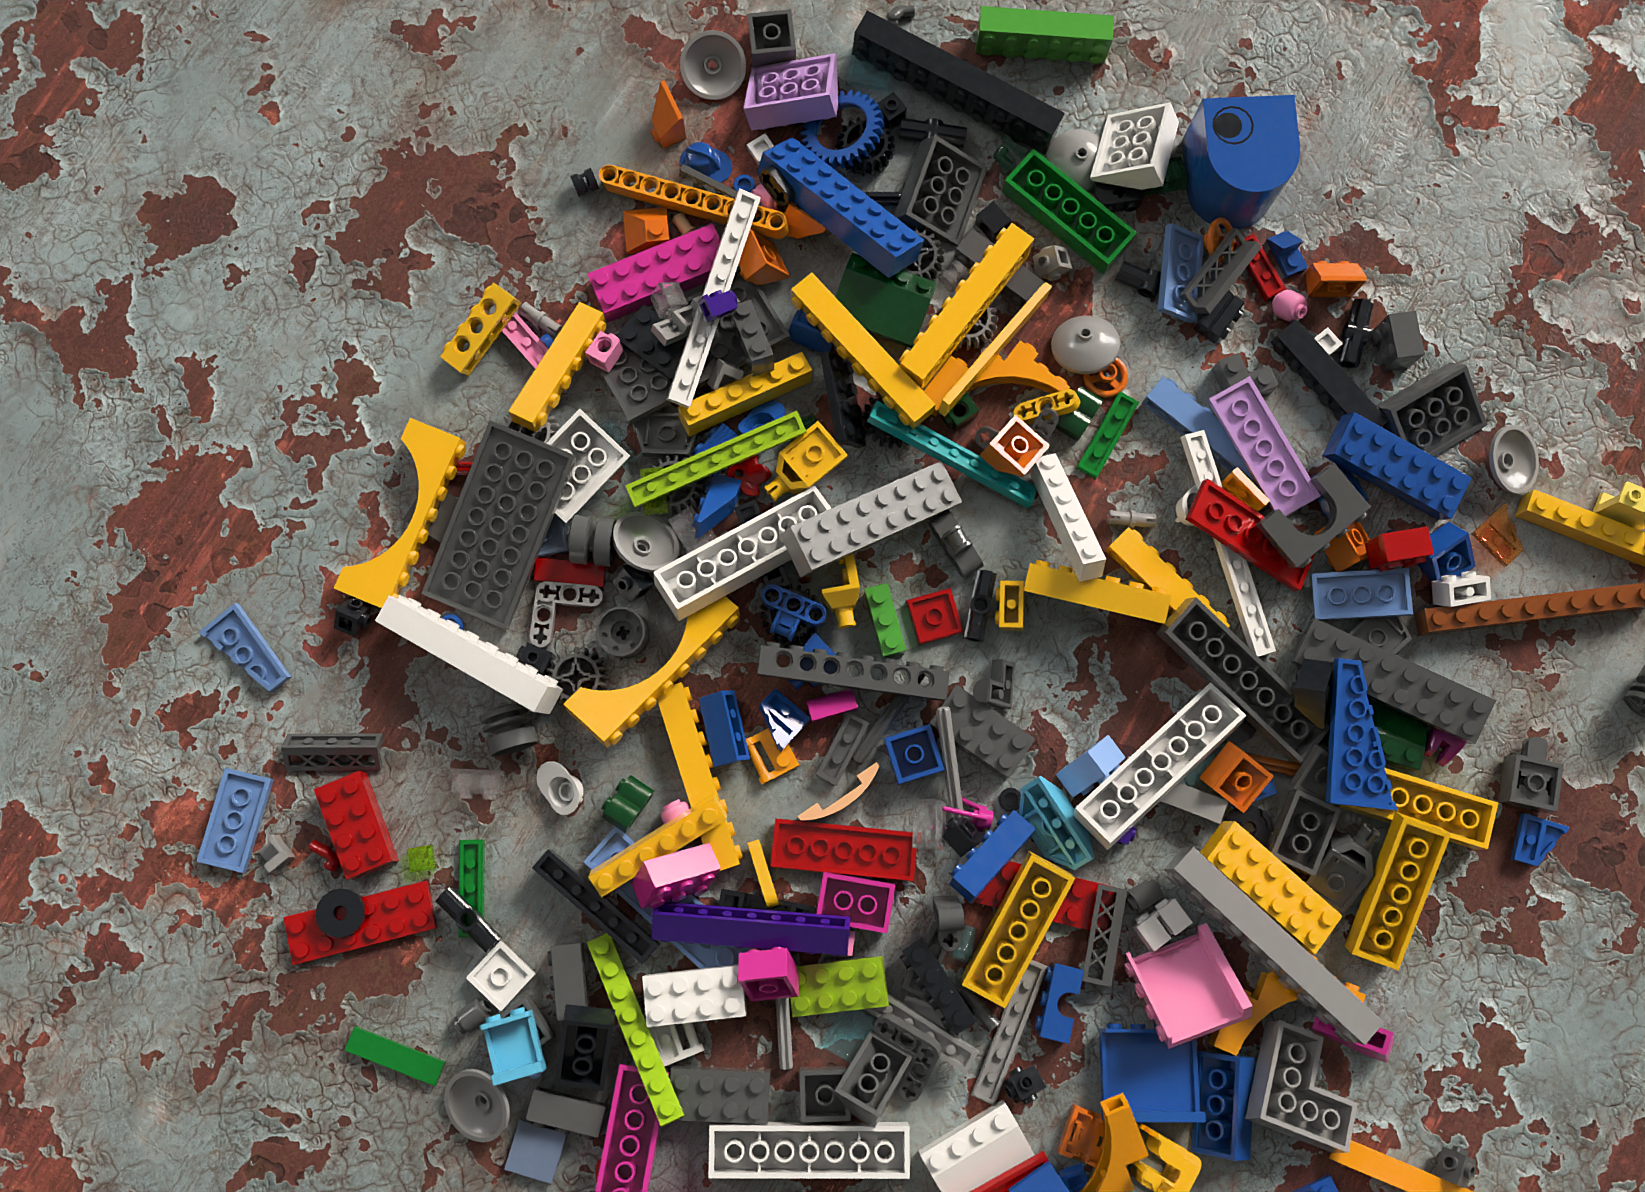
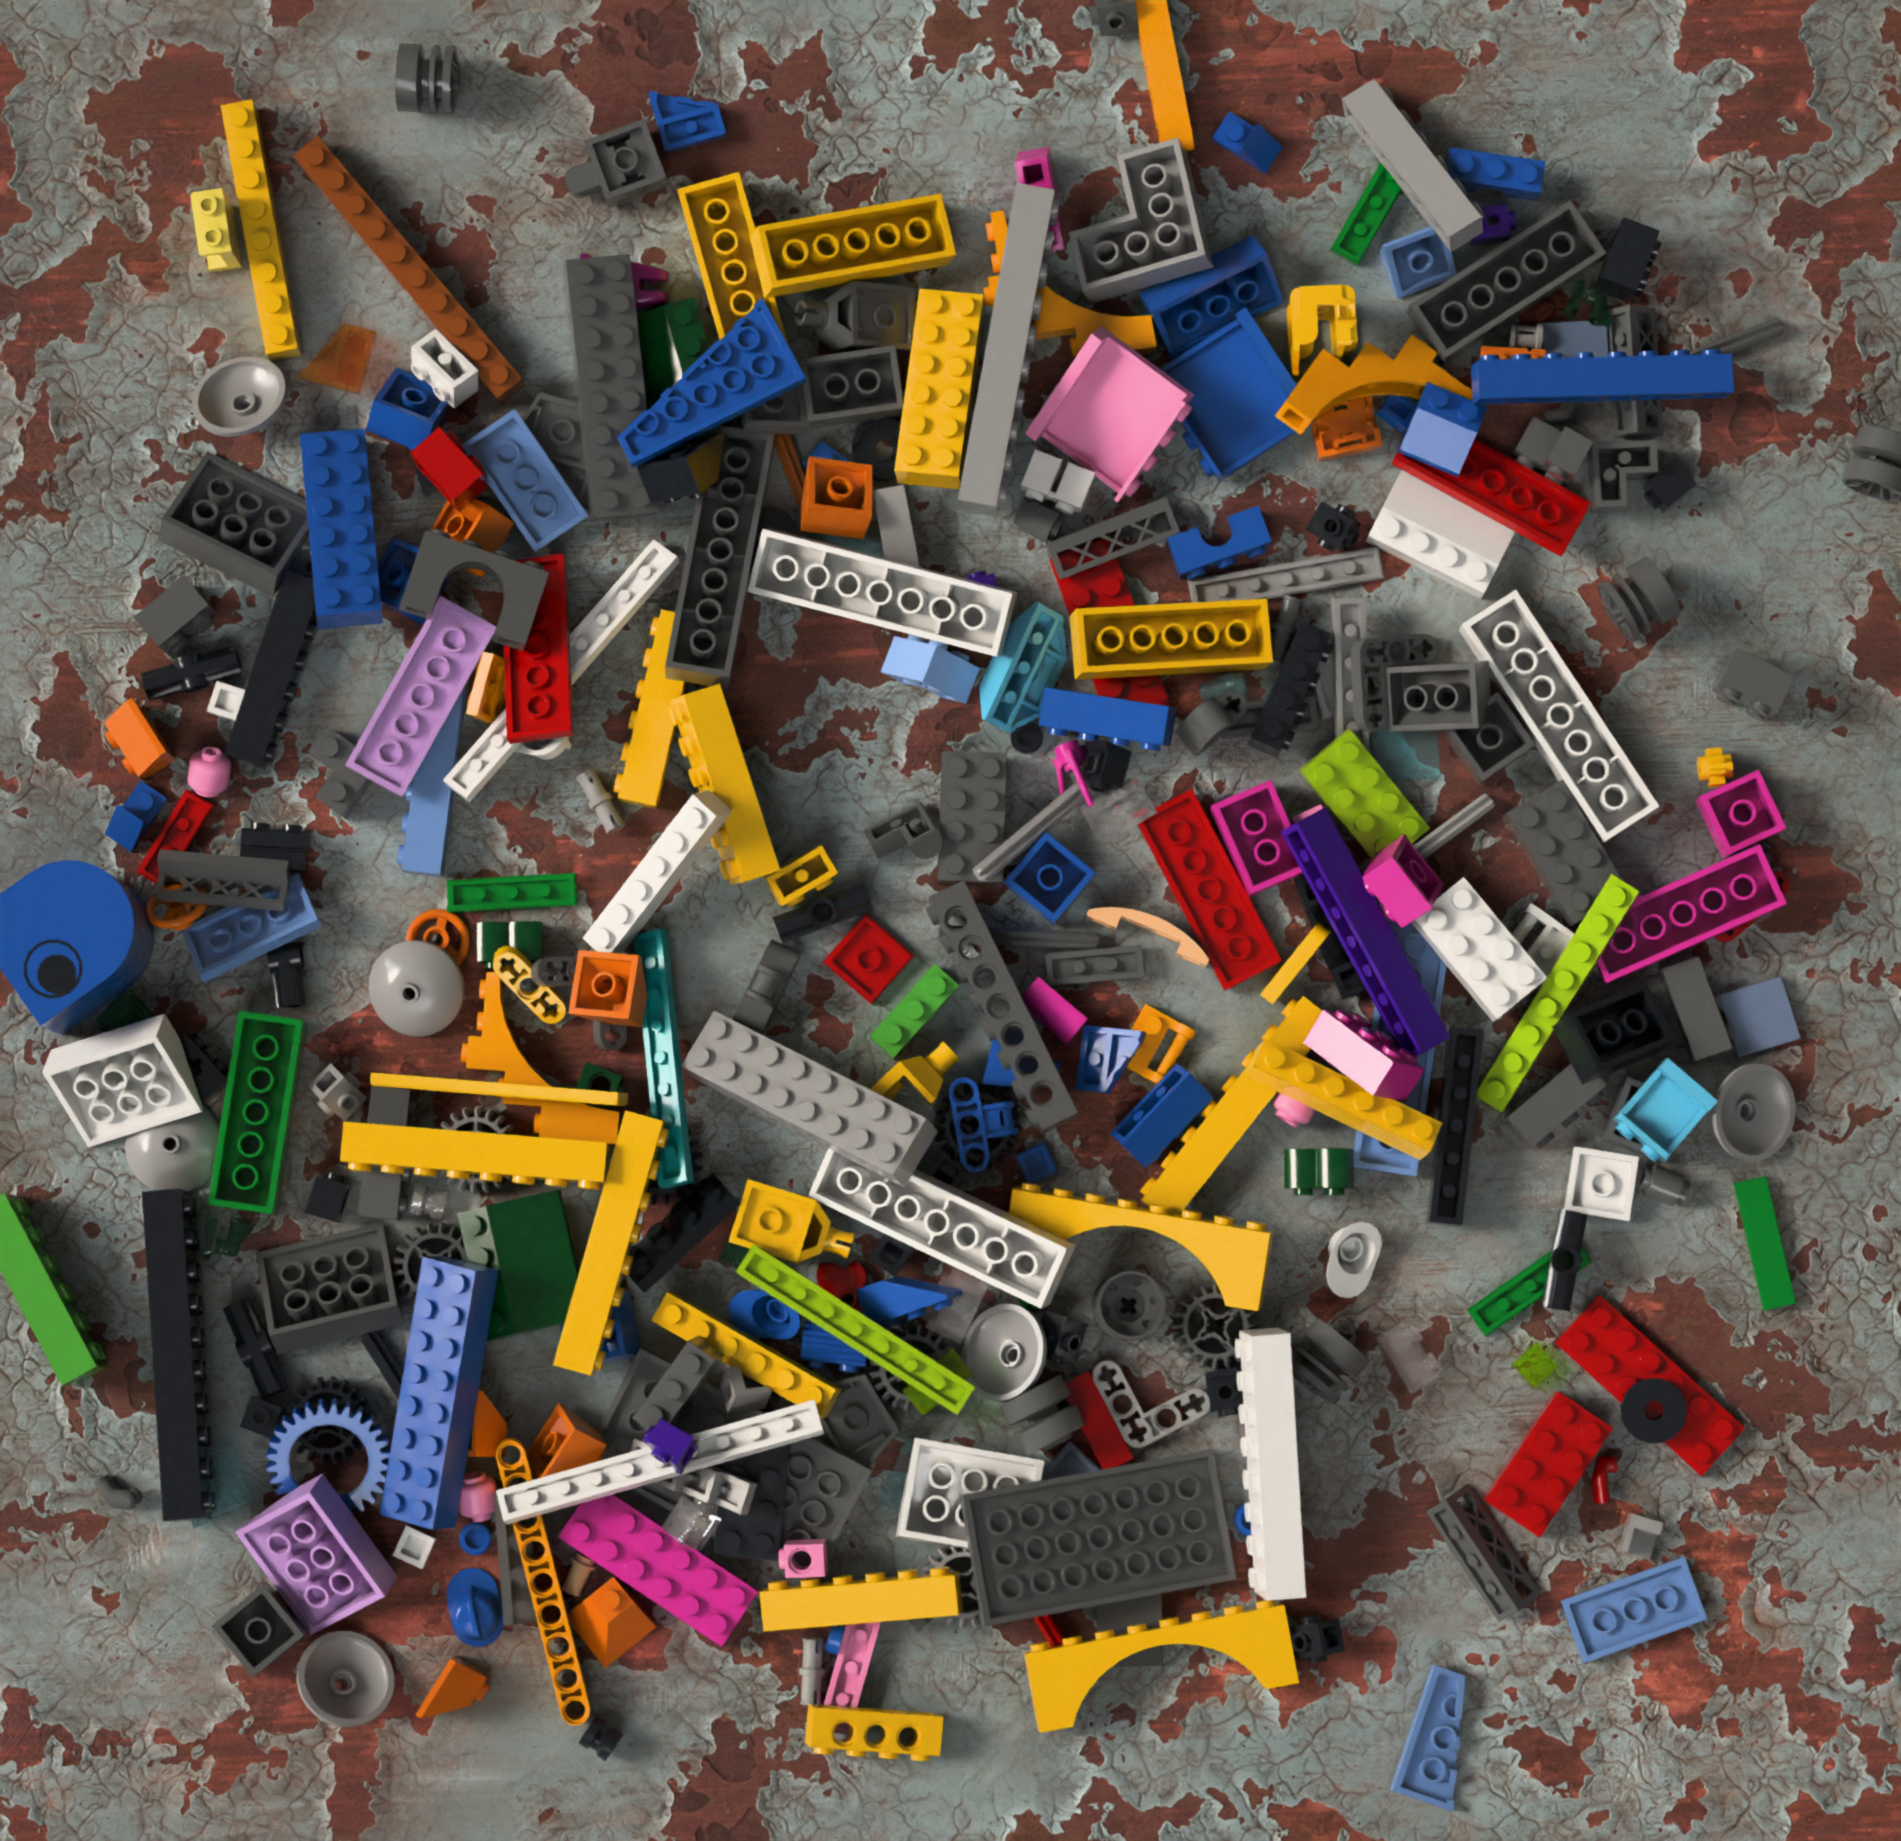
camera: 115 degrees left, 5 degrees up
black beam [759,165,795,206] -> none
none -> blue tile [1015,1142,1058,1183]

